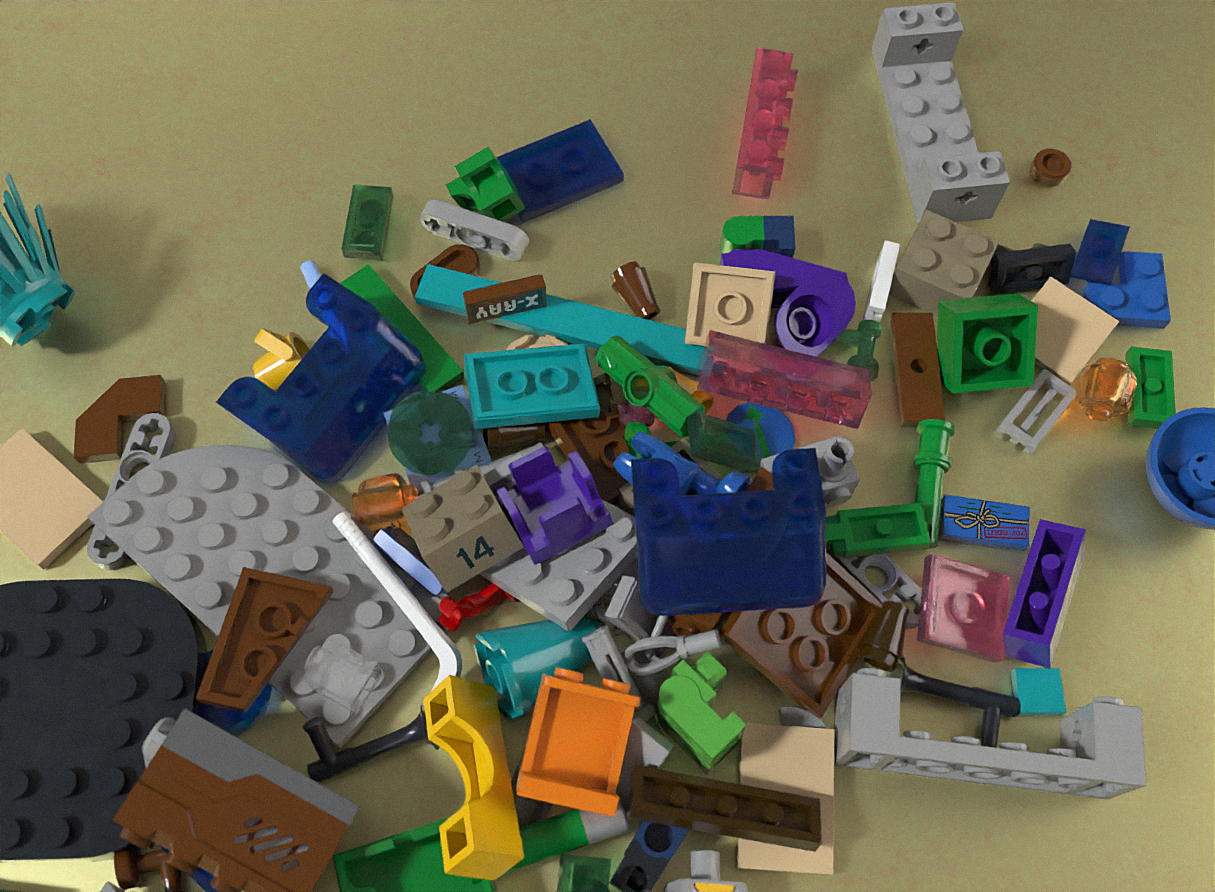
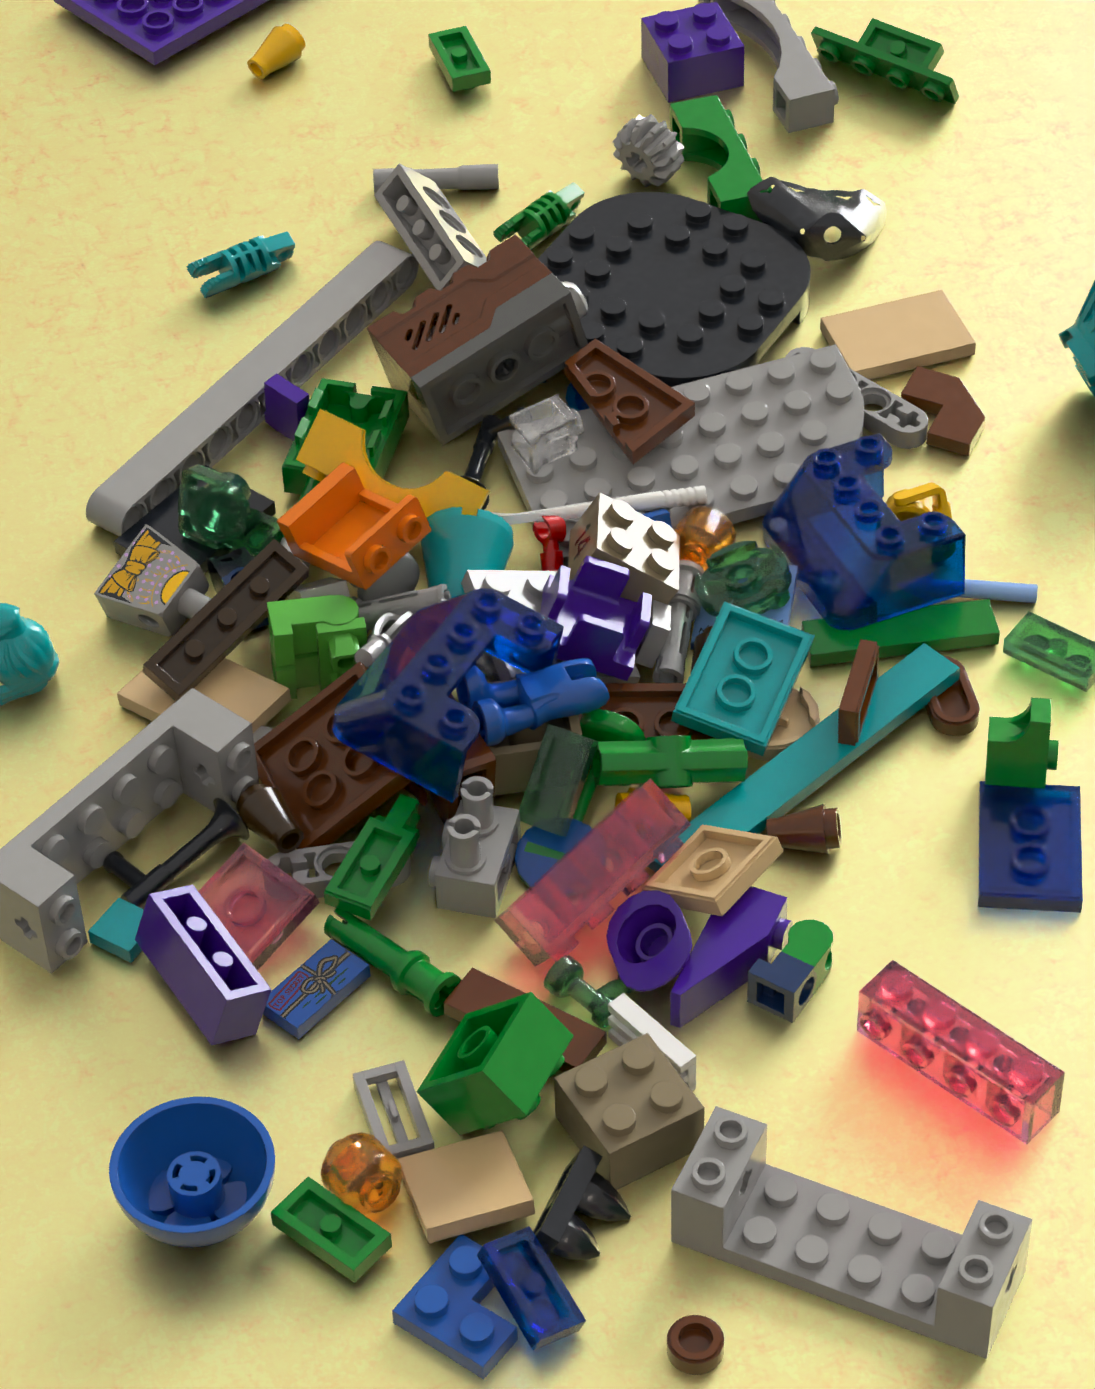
camera: 125 degrees right, 20 degrees down
light grey beam [419,199,529,261] -> none

